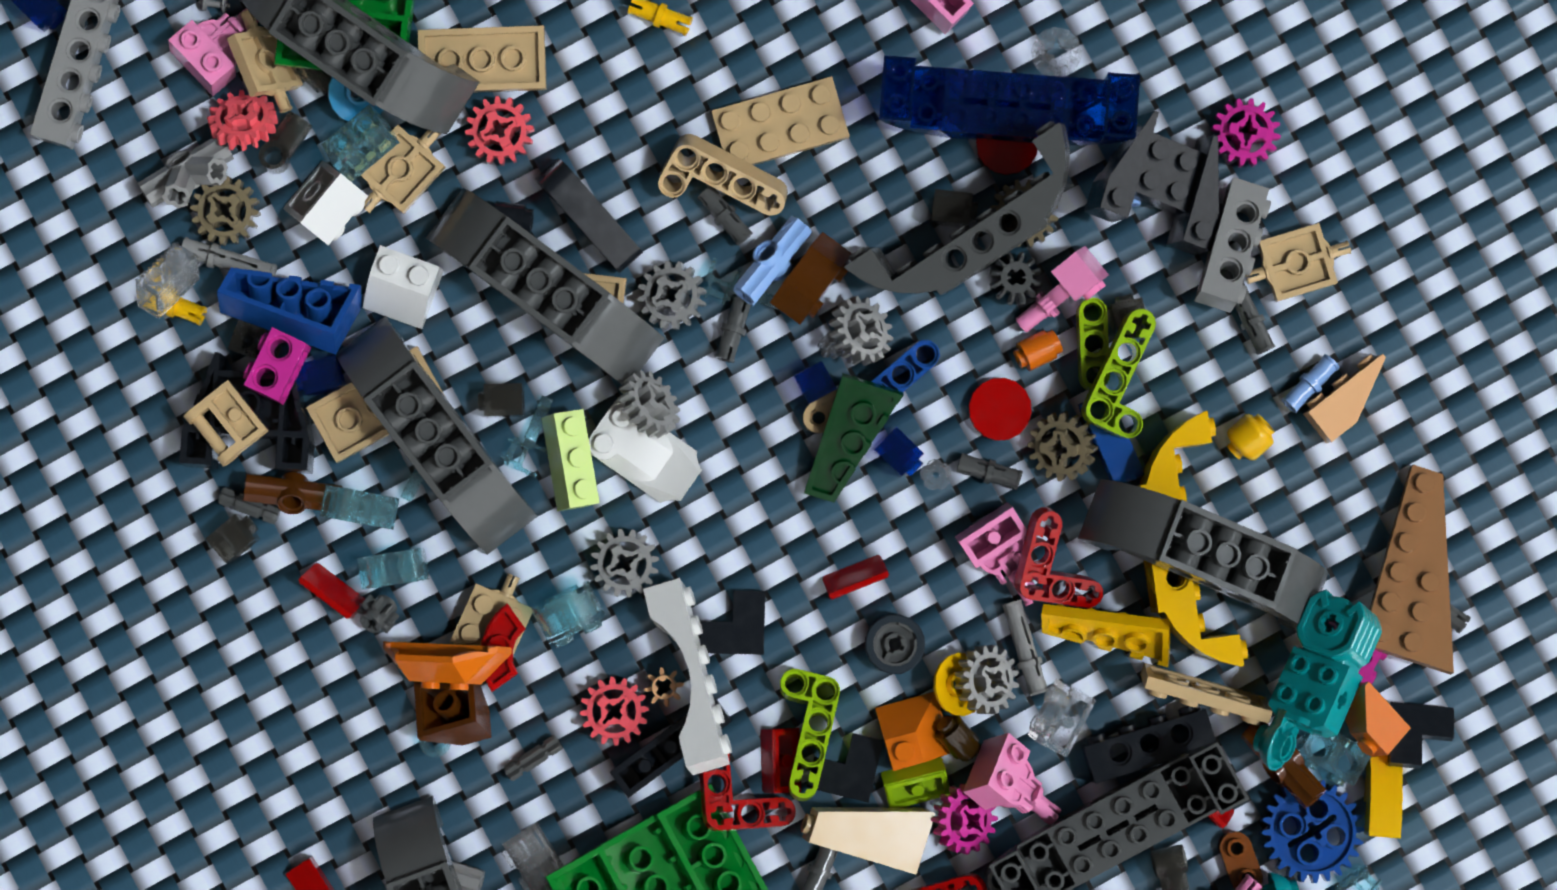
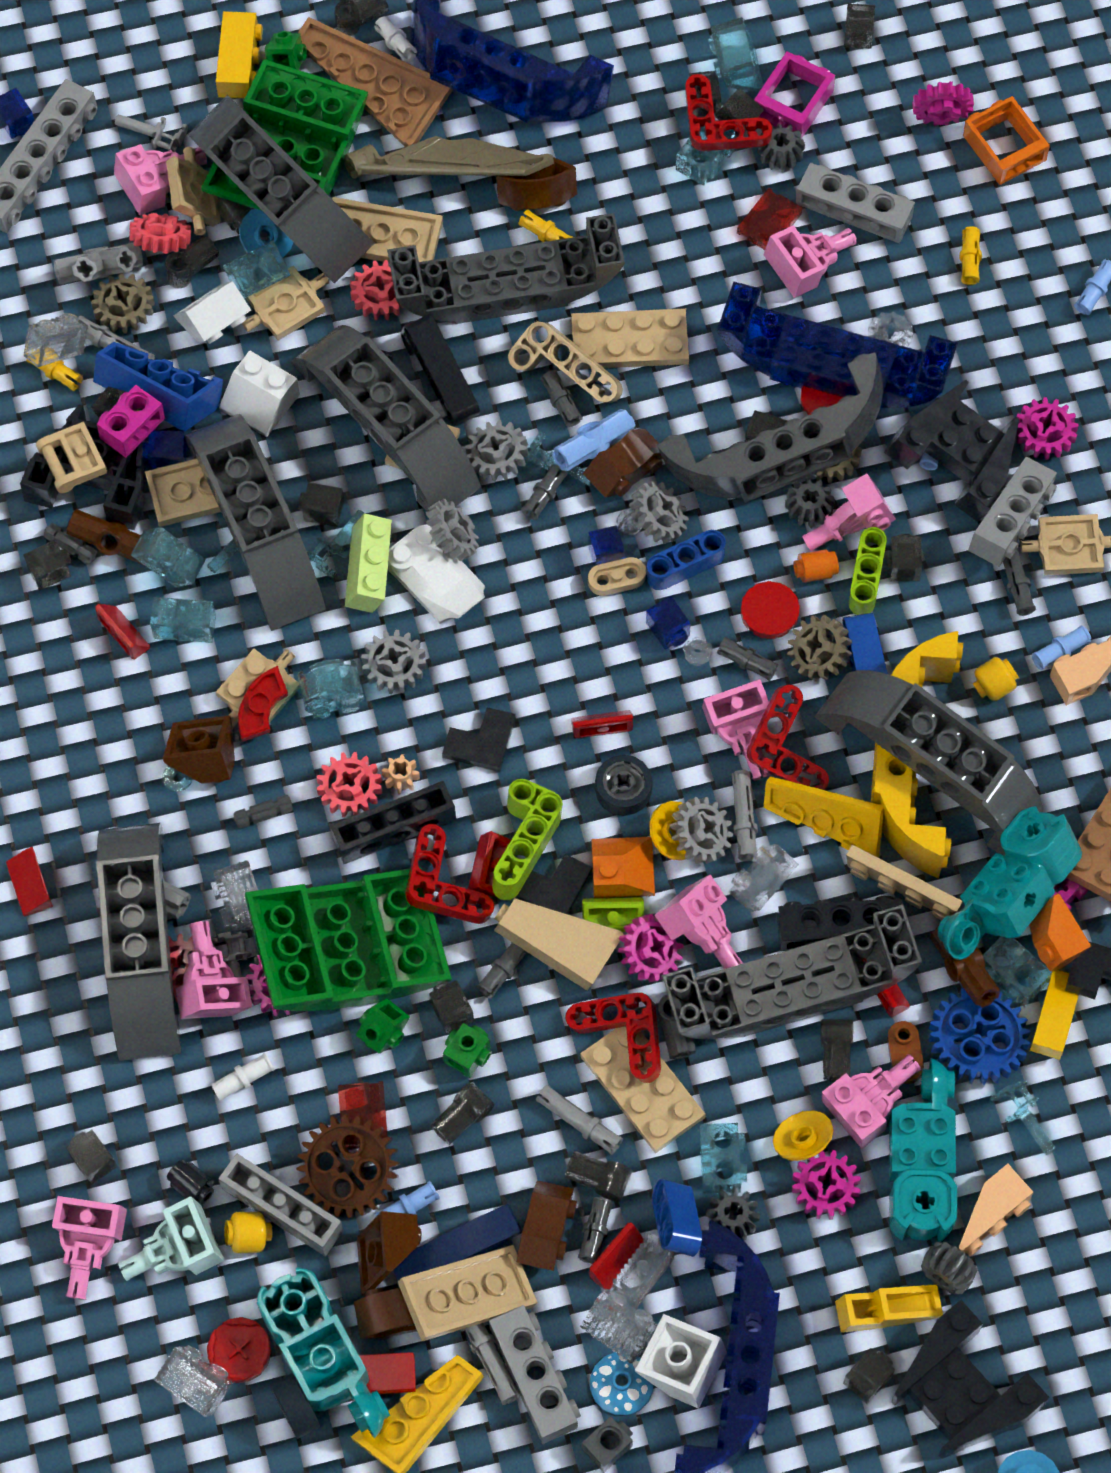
camera: 15 degrees right, 20 degrees down
dark grey gear [358,594,399,633] -> none
orange wedge [383,641,512,691] -> none
white arch [643,578,732,775] -> none
dark green wing [804,373,904,503] -> none
dark brown brick [935,715,981,762] -> none
lime beam [1081,309,1156,439] -> none
none -> dark grey slope [387,213,625,324]

